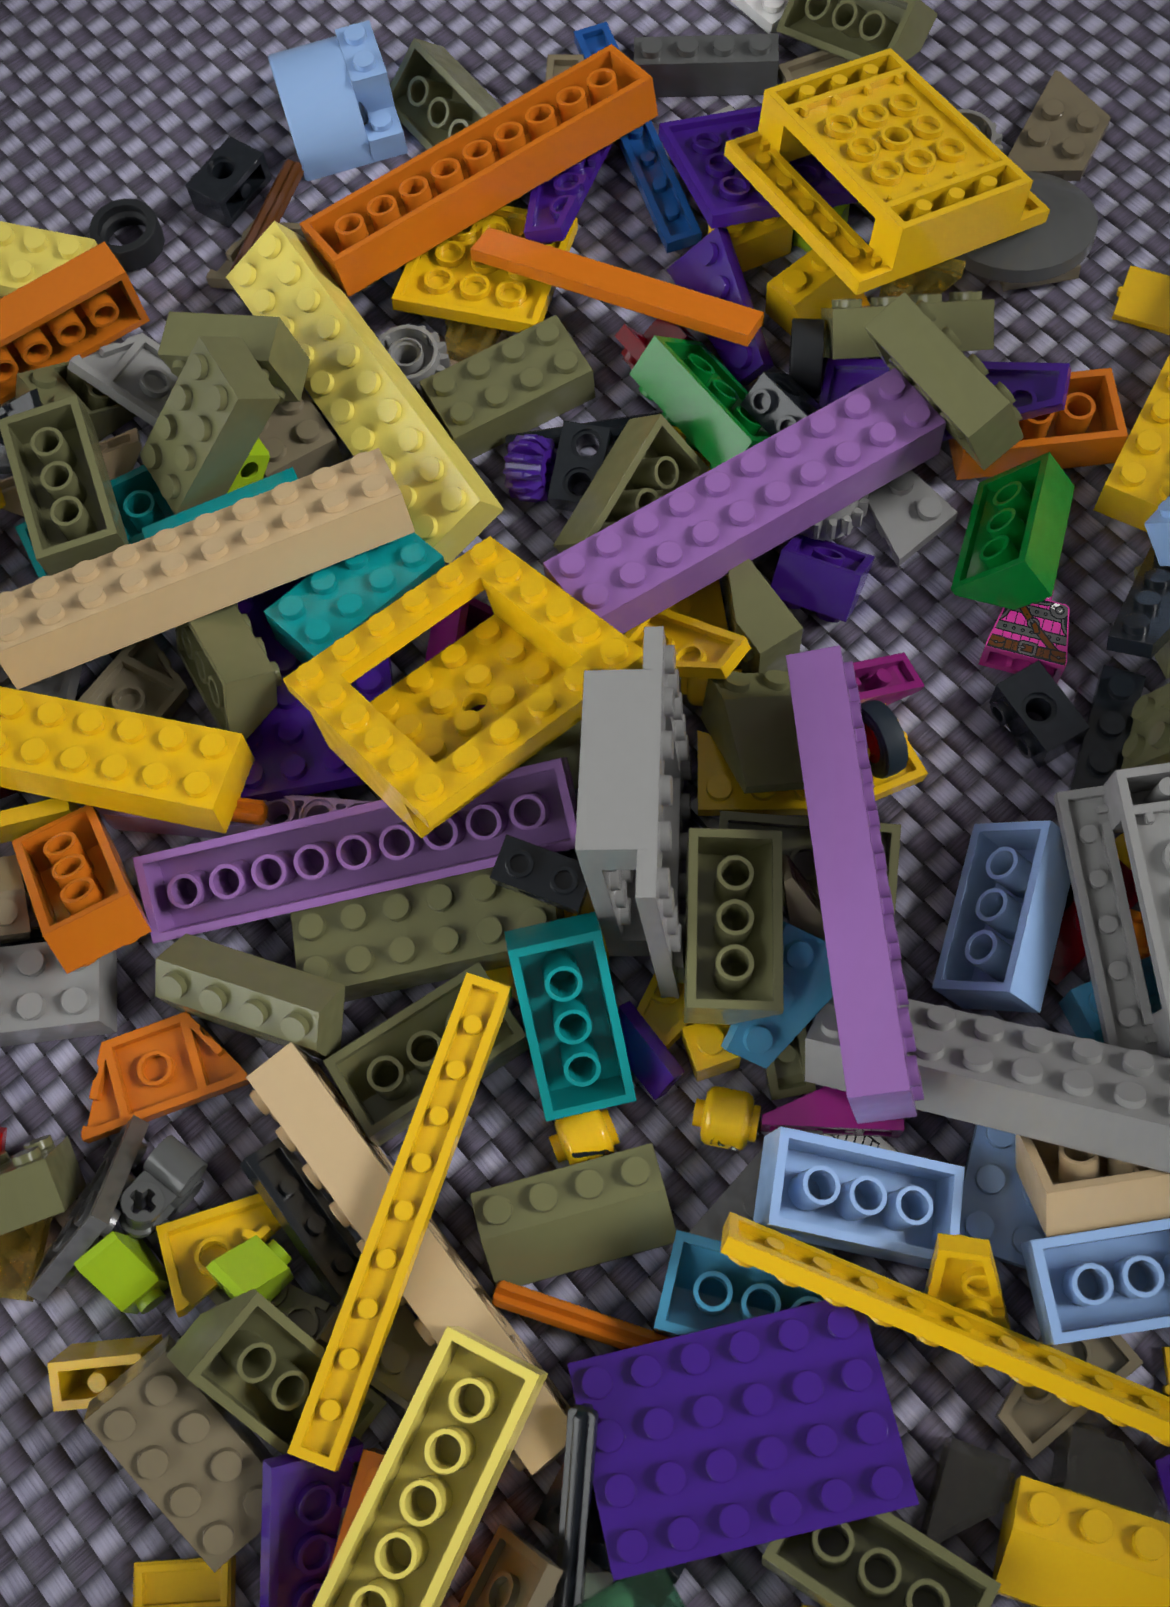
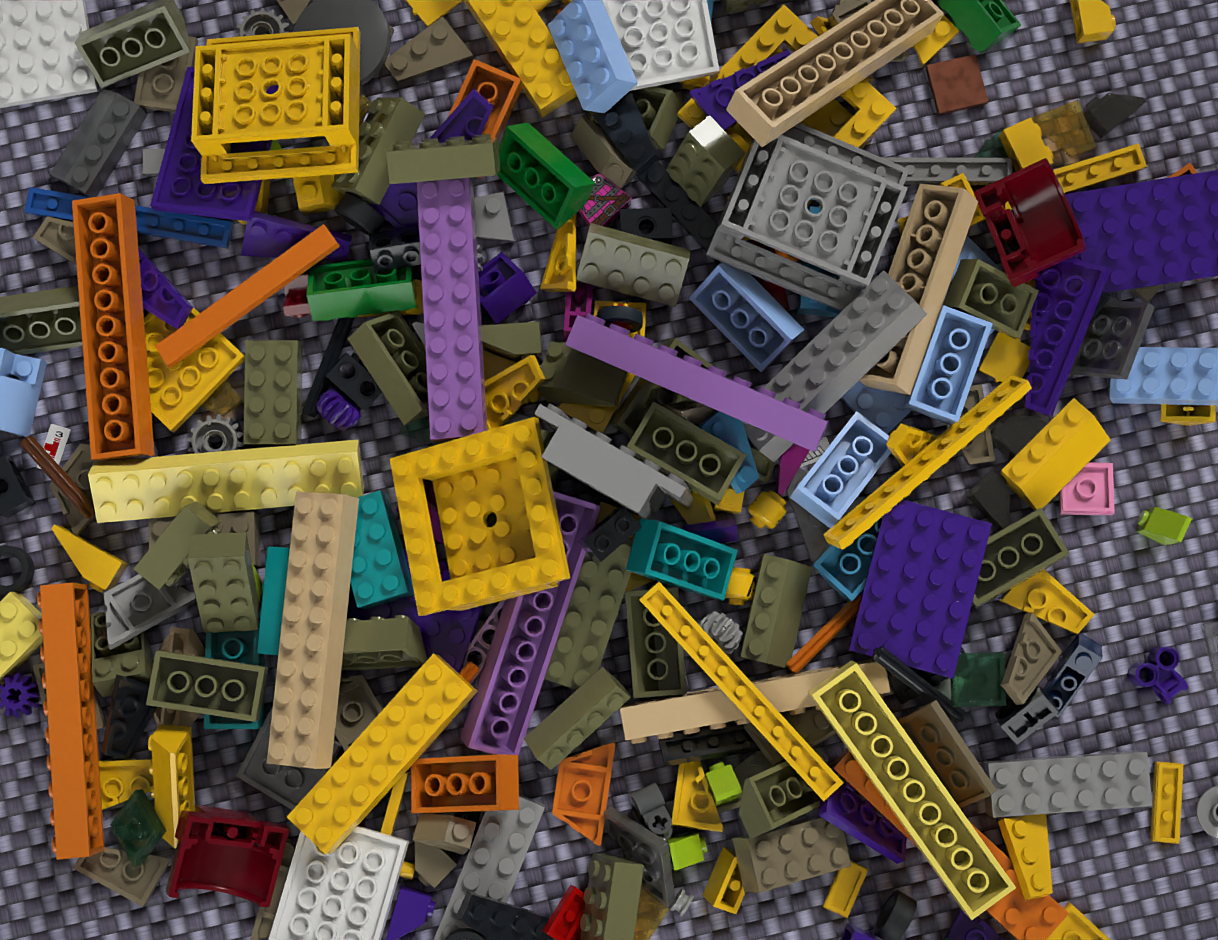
camera: 75 degrees left, 15 degrees up
none -> white sticker [36,424,71,469]
none -> yellow slope [51,524,129,593]
none -> dark tan wing [384,16,474,84]
none -> yellow wing [540,214,576,292]
none -> dark tan slope [570,115,637,189]
none -> olive brick [576,223,690,307]
none -> light grey bush [670,889,694,917]
none -> light grey gear [699,611,743,655]

